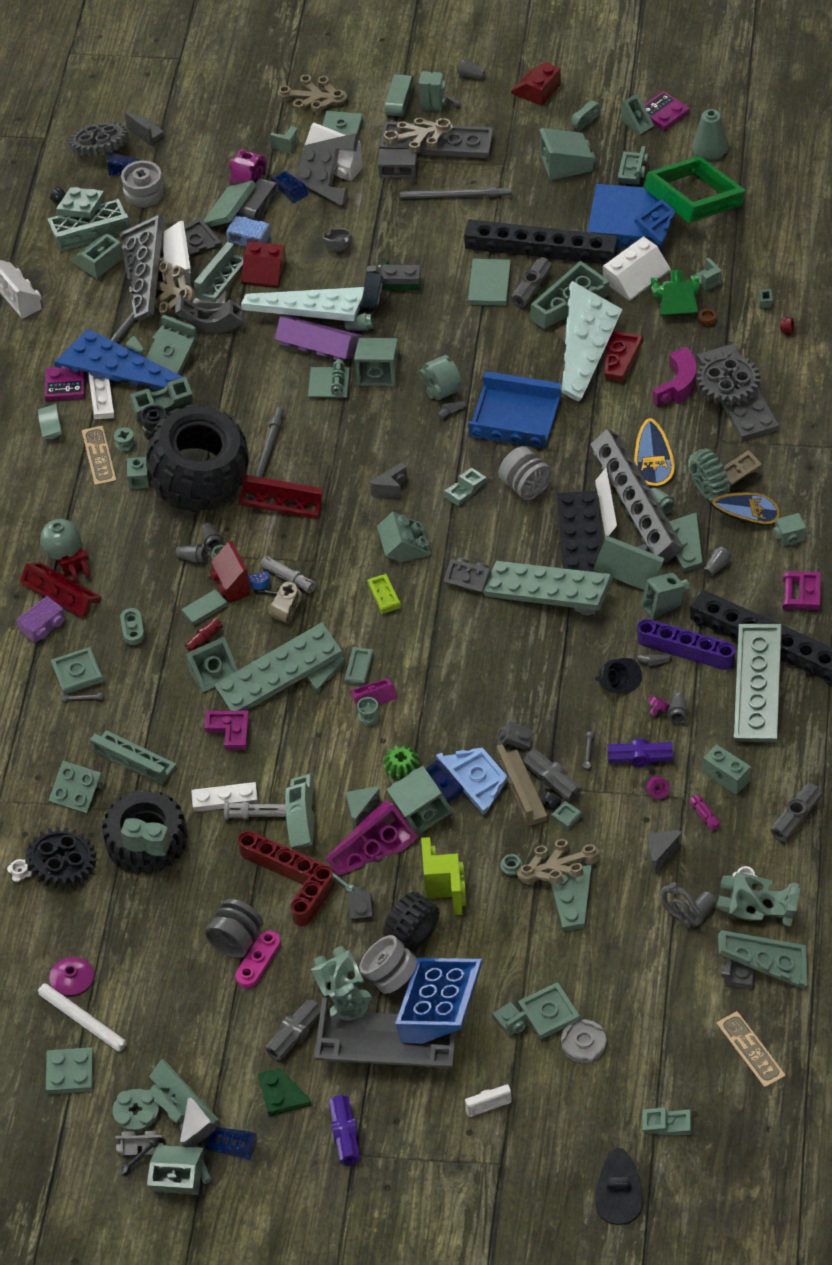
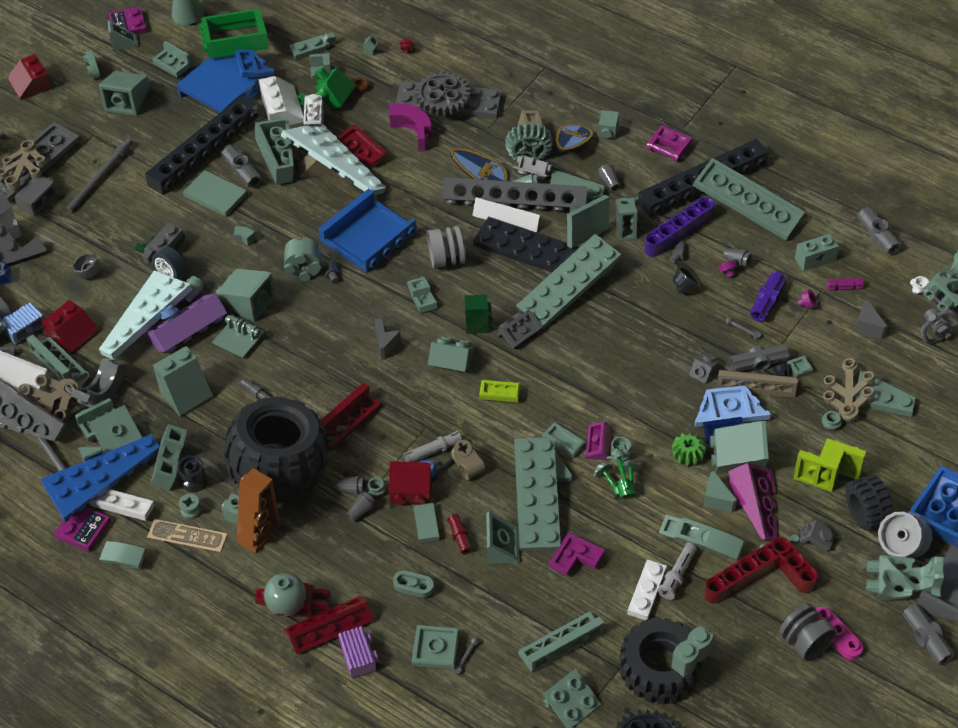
camera: 65 degrees left, 0 degrees up
none -> sand green slope [153,346,213,417]
none -> medium blue plate [160,305,179,321]
none -> sand green piece [234,227,256,246]
none -> dark orange wedge [236,468,281,554]
none -> sand green hinge [289,33,336,60]
none -> white slope [303,94,324,125]
none -> dark green piece [464,294,492,334]
none -> light grey hinge [513,155,552,180]
none -> plant [593,448,641,498]

